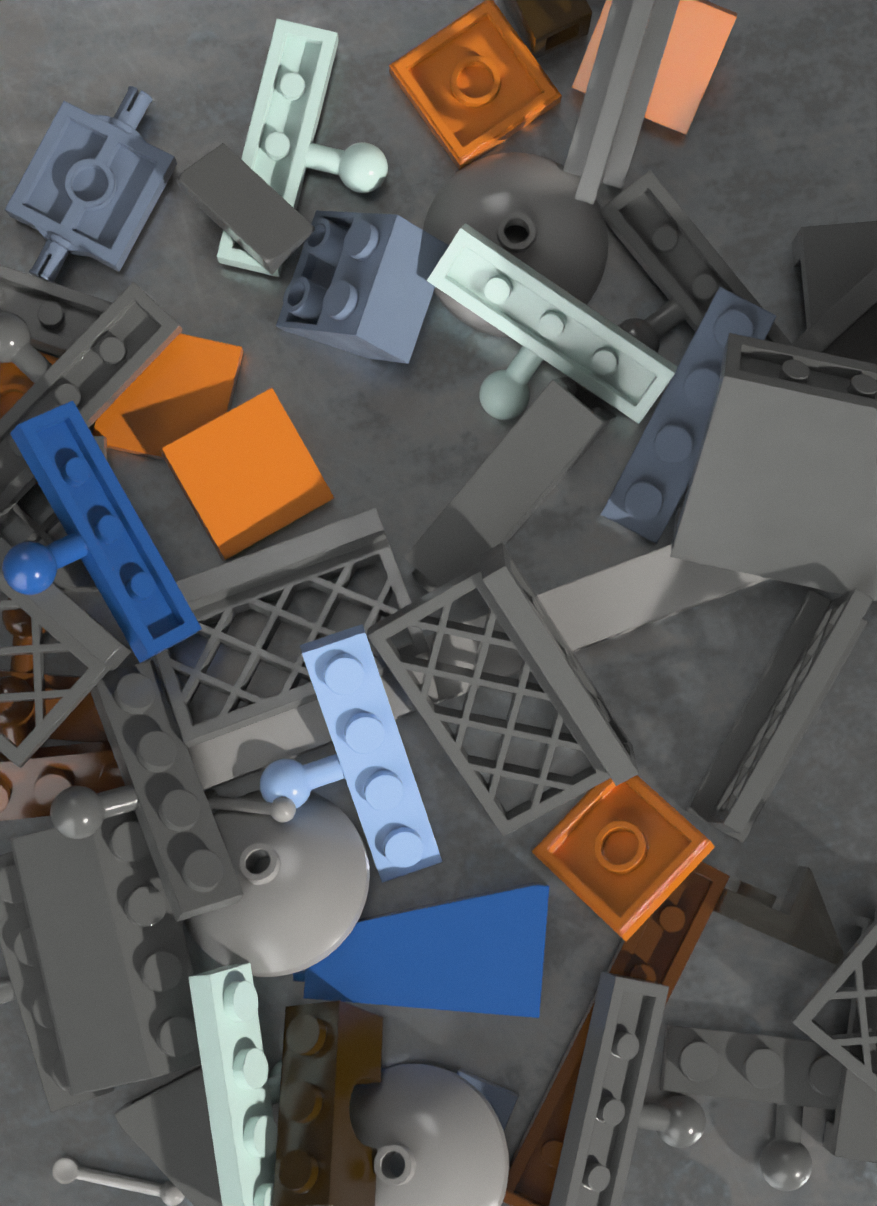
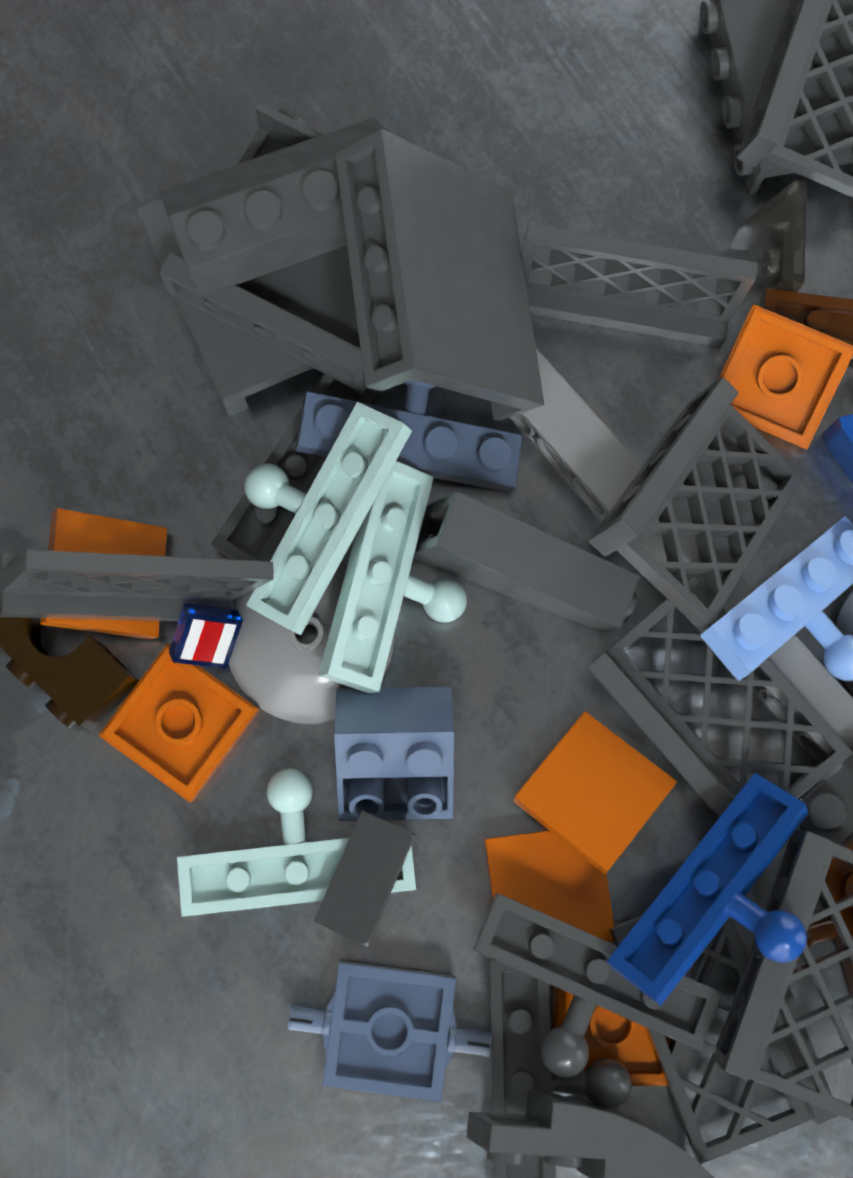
camera: 115 degrees left, 5 degrees down
none -> tile [169,603,243,669]
none -> light aqua plate [244,402,412,635]

